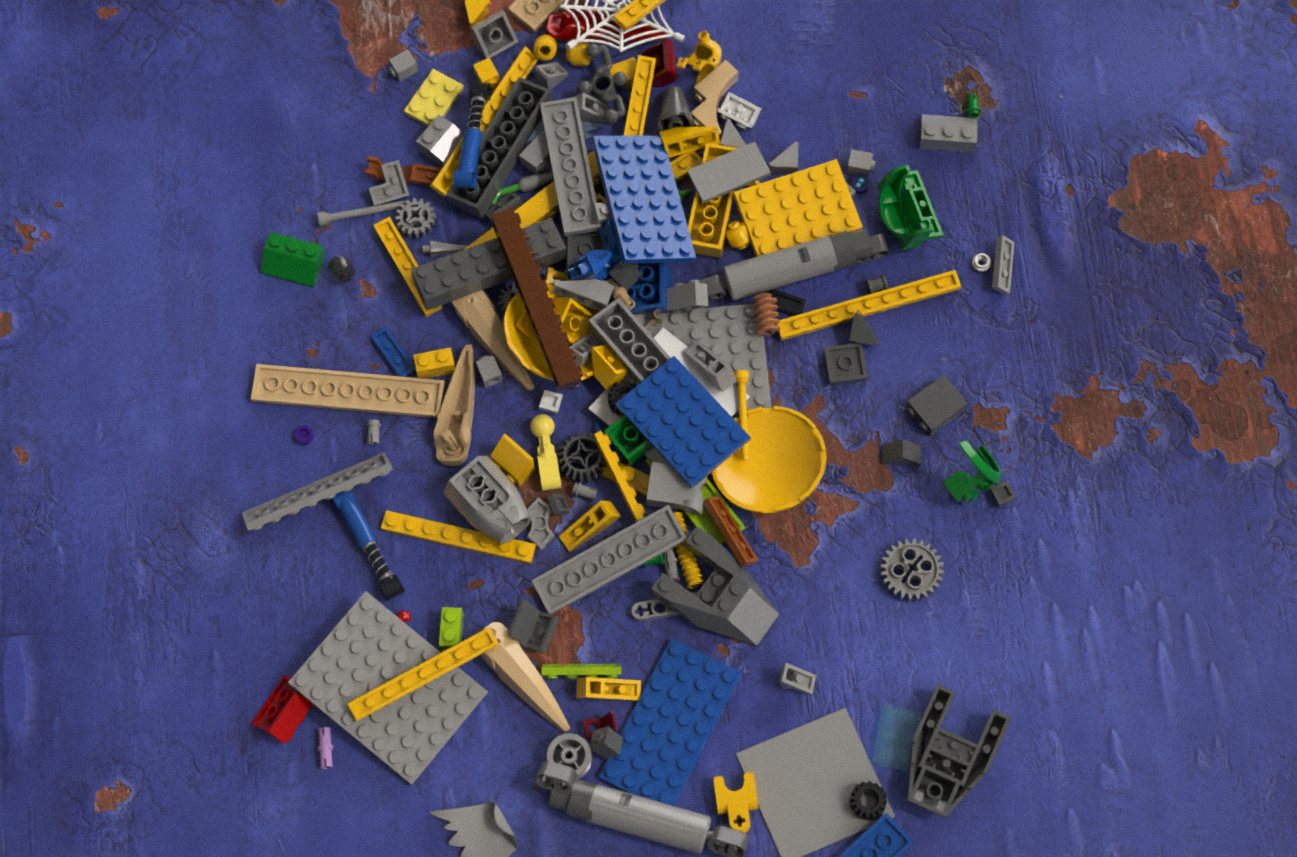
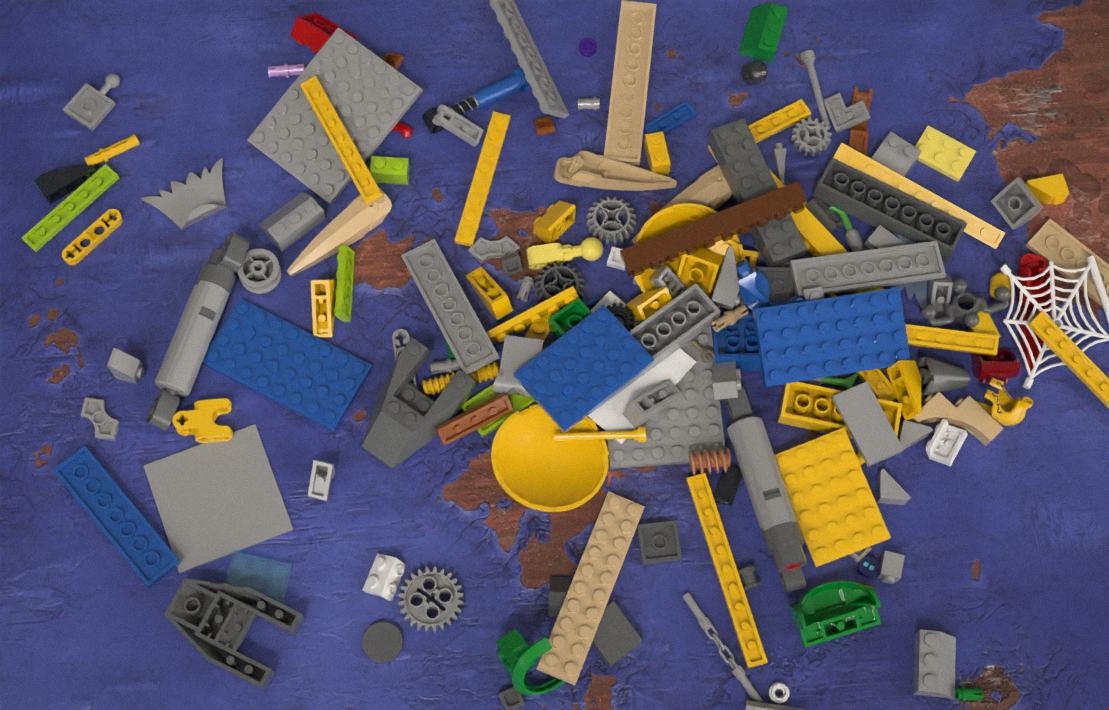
camera: 85 degrees right, 0 degrees up
light grey brick [389,49,419,82] -> none
light grey animal [443,456,531,544] -> none
blue piece [454,83,492,189] -> none
yellow brick [473,57,500,89] -> none
light grey brick [476,355,503,388] -> none
dark grey bracket [508,600,559,654] -> none
yellow head [533,35,557,61] -> none
light grey slope [535,62,569,91] -> none
dark red bracket [582,711,617,740] -> none
dark grey brick [590,727,623,759] -> none
dark grey brick [609,259,642,290] -> none
yellow head [725,221,751,250] -> none
dark grey slope [849,309,880,346] -> none
black tyre [850,781,887,820] -> none
none -> light grey slope [258,192,326,252]
none -> white bracket [362,553,406,601]
none -> dark grey tile [362,622,403,663]
none -> dark orange tile [383,52,404,70]
none -> light grey plate [432,105,484,147]
none -> dark orange tile [533,116,555,136]
none -> tan plate [537,491,645,686]
none -> light grey gear [586,196,636,245]
none -> light grey piece [683,592,763,702]

